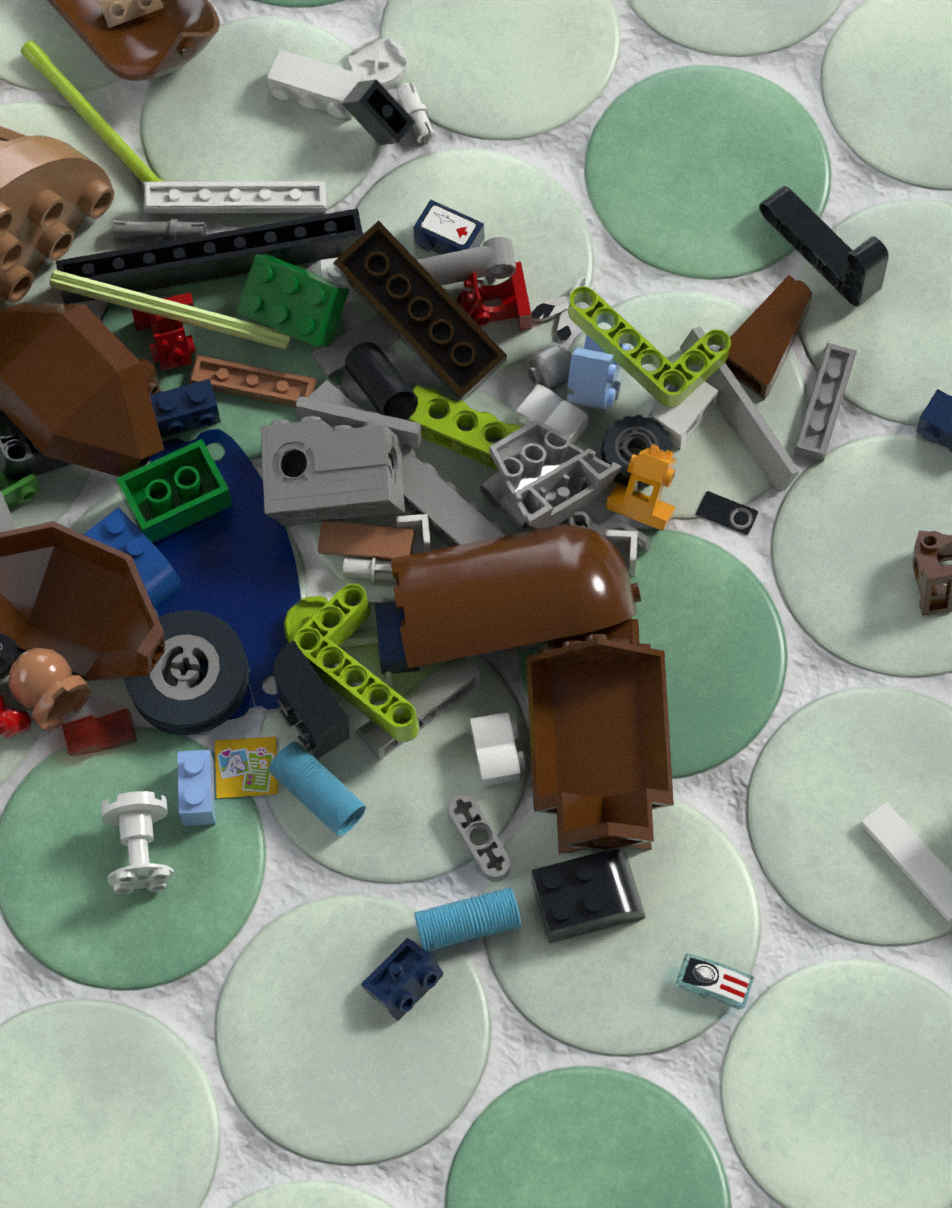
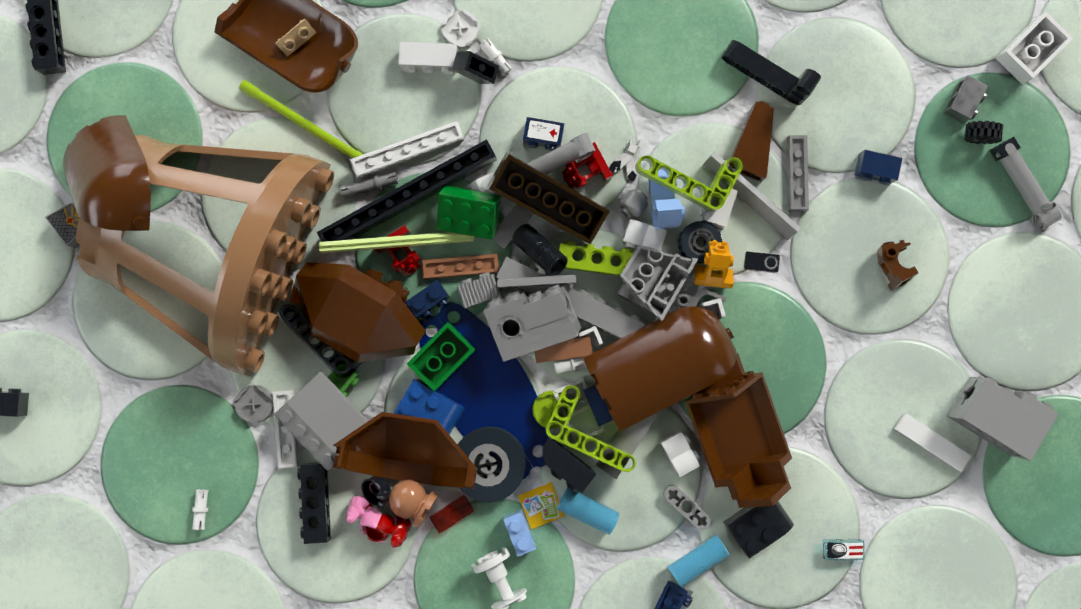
camera: 20 degrees left, 20 degrees up
none -> light grey brick [457,272,501,309]

